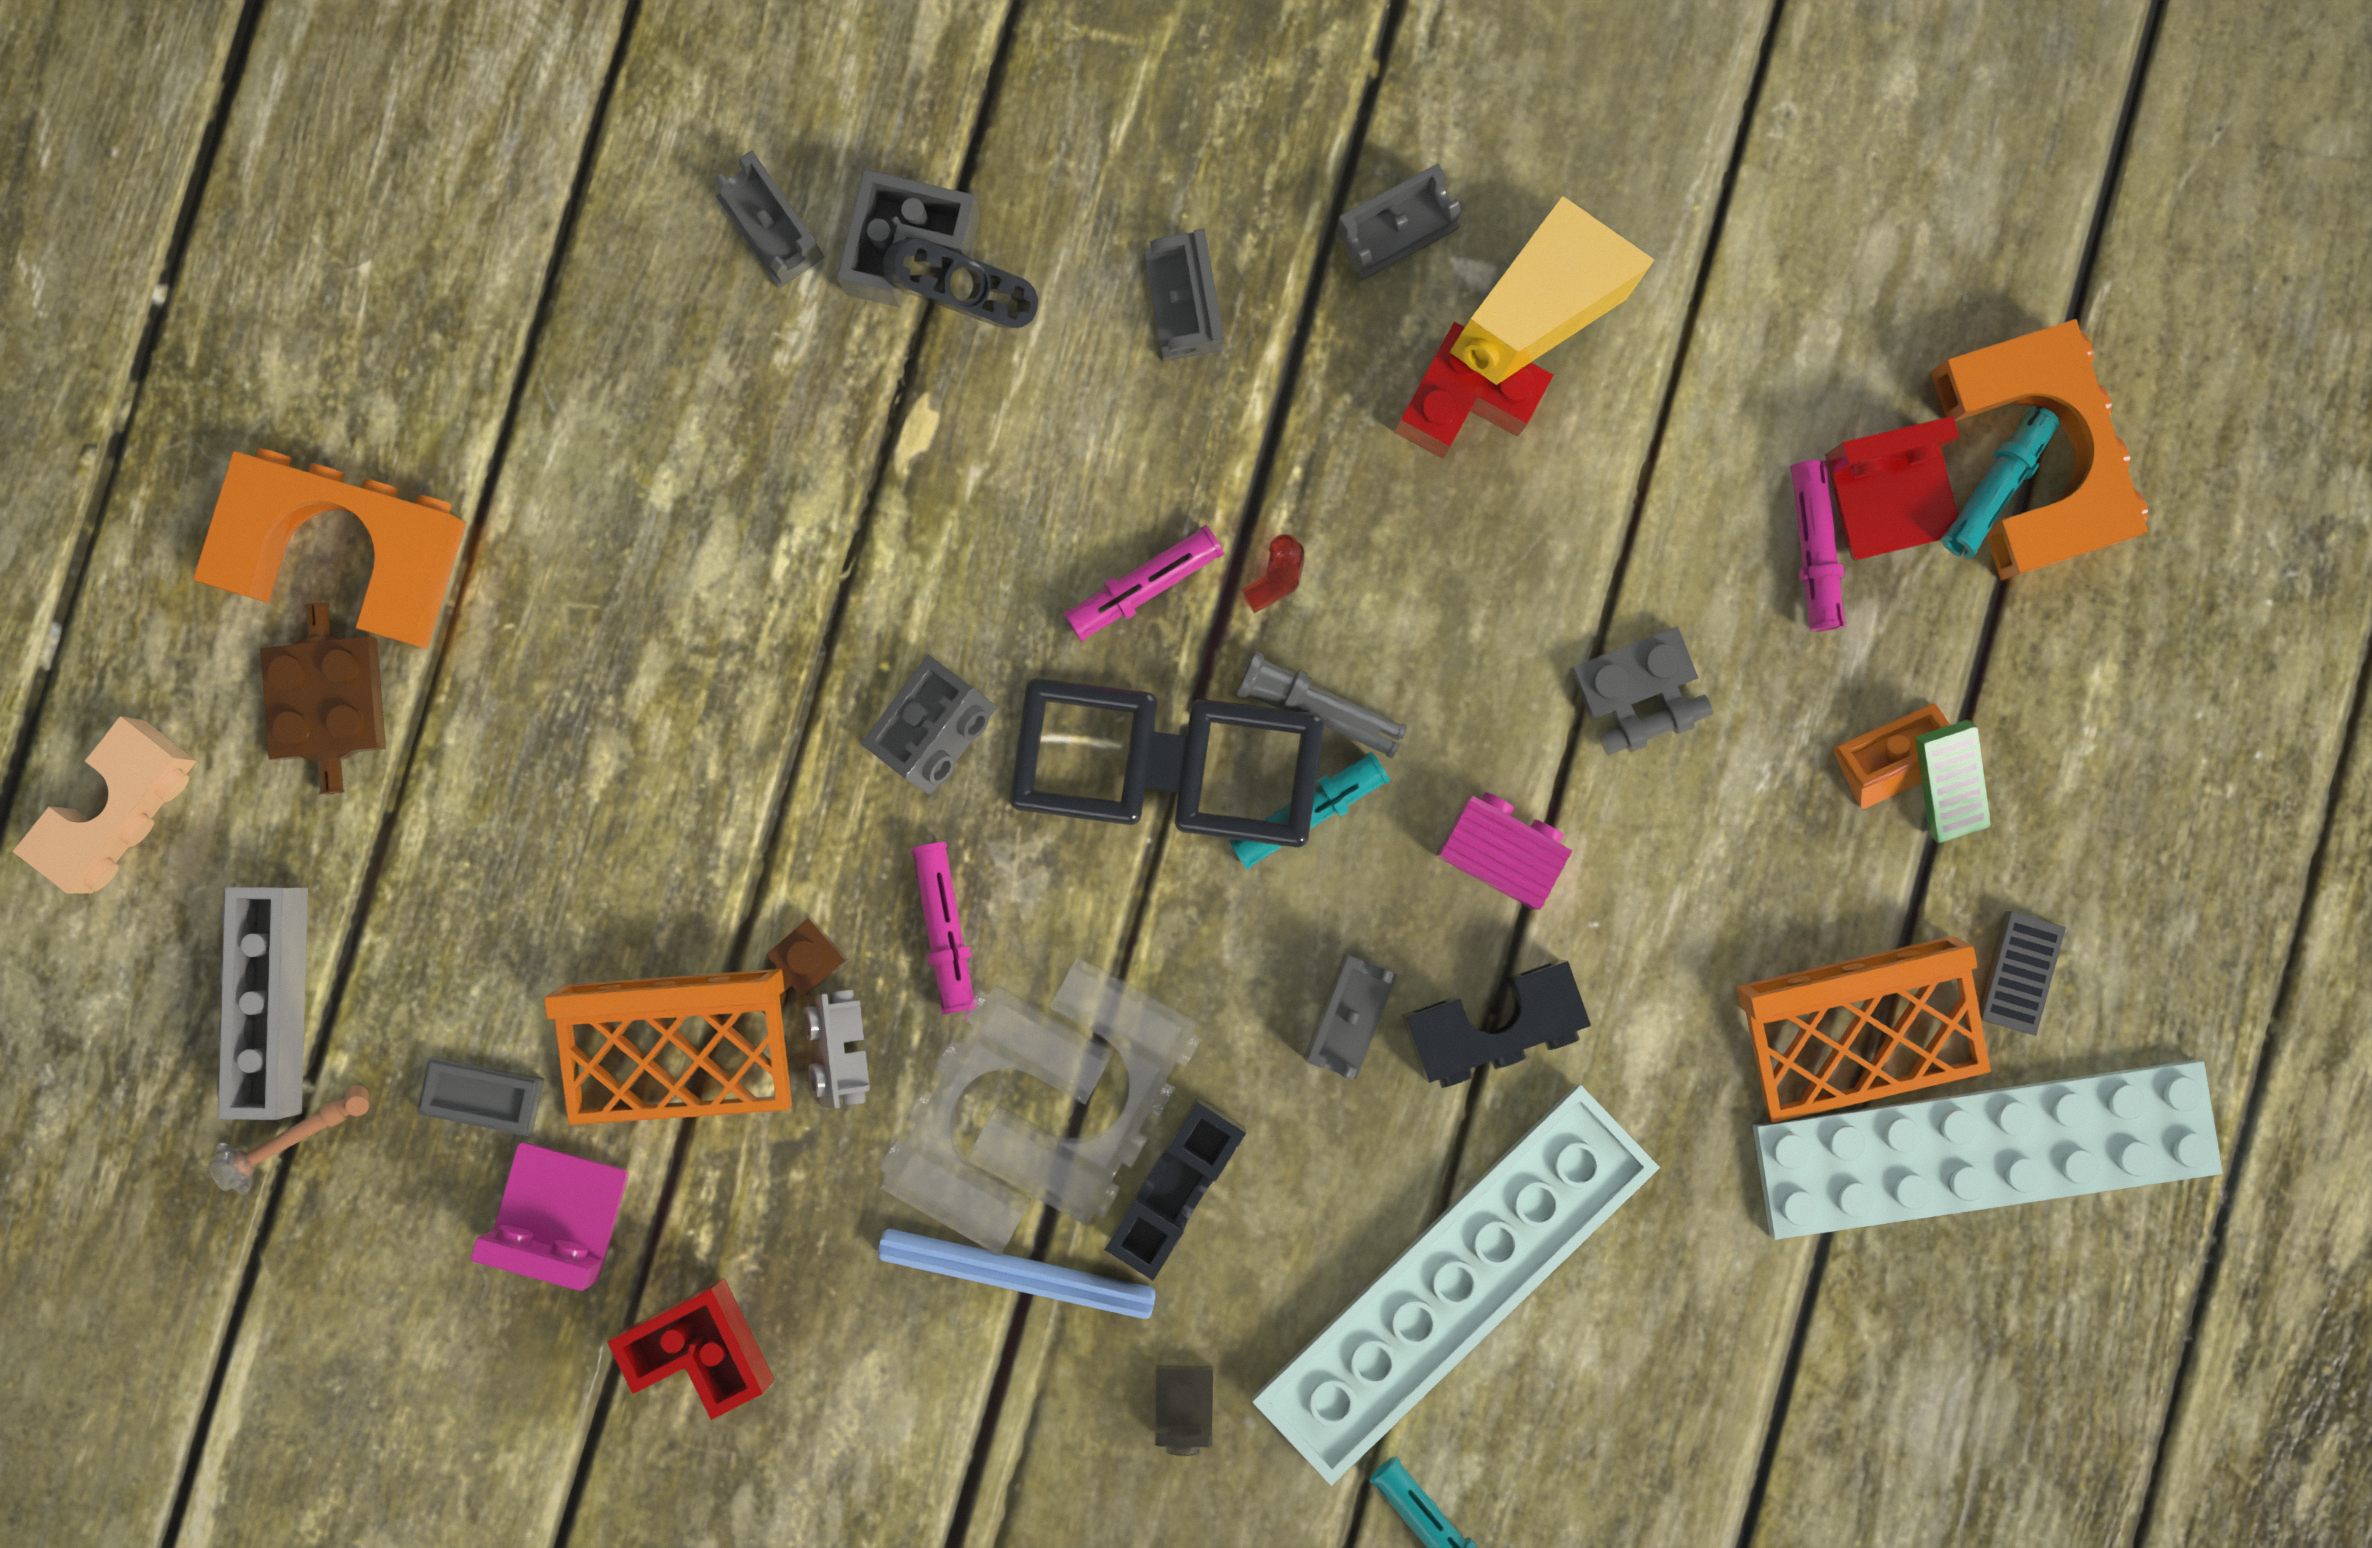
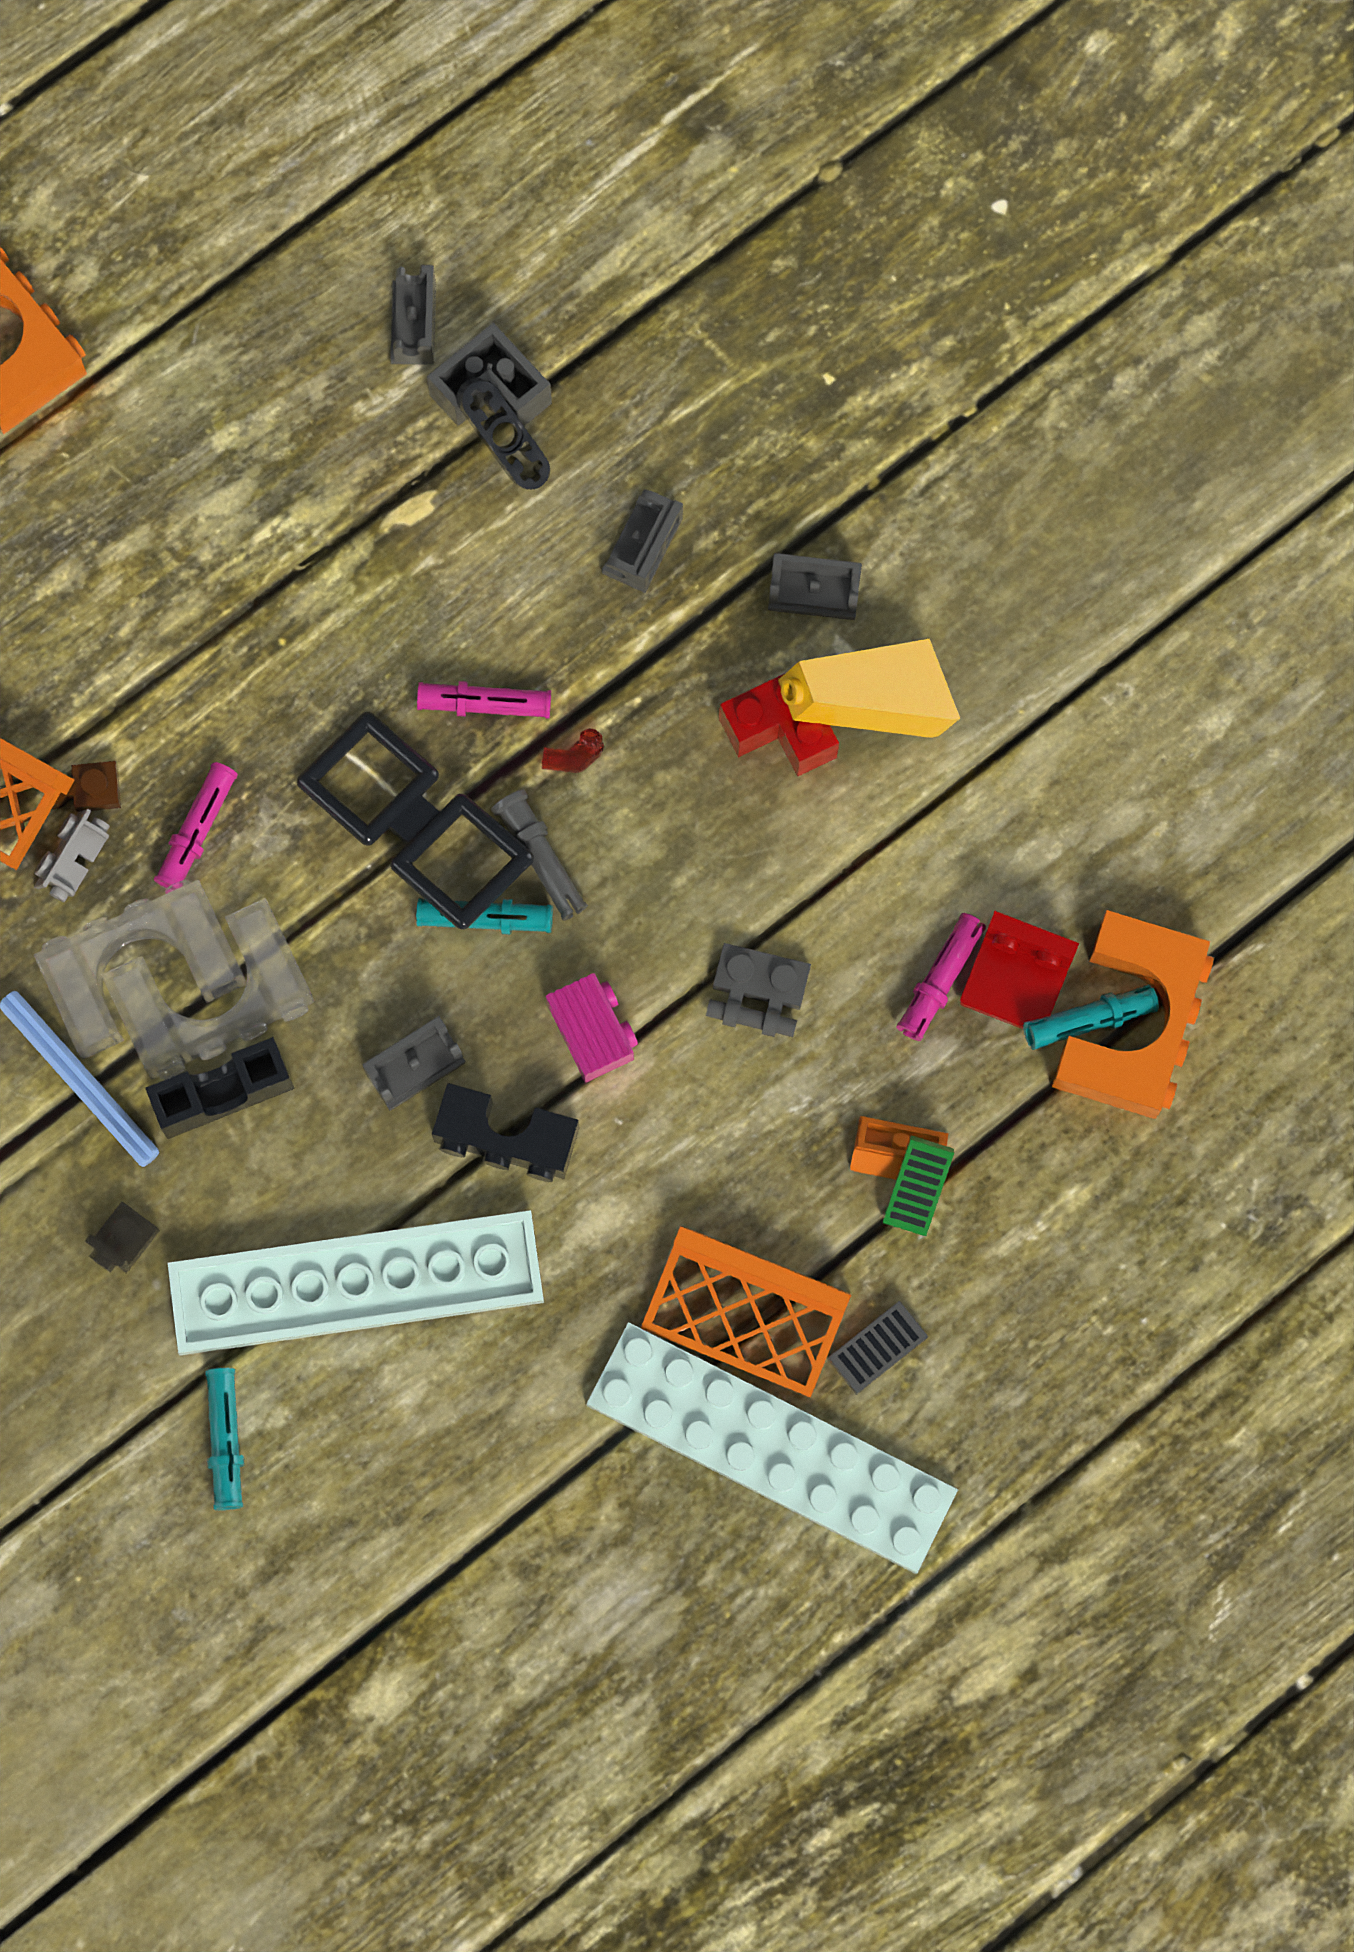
camera: 35 degrees right, 10 degrees down
dark grey bracket [861,655,996,794] -> none

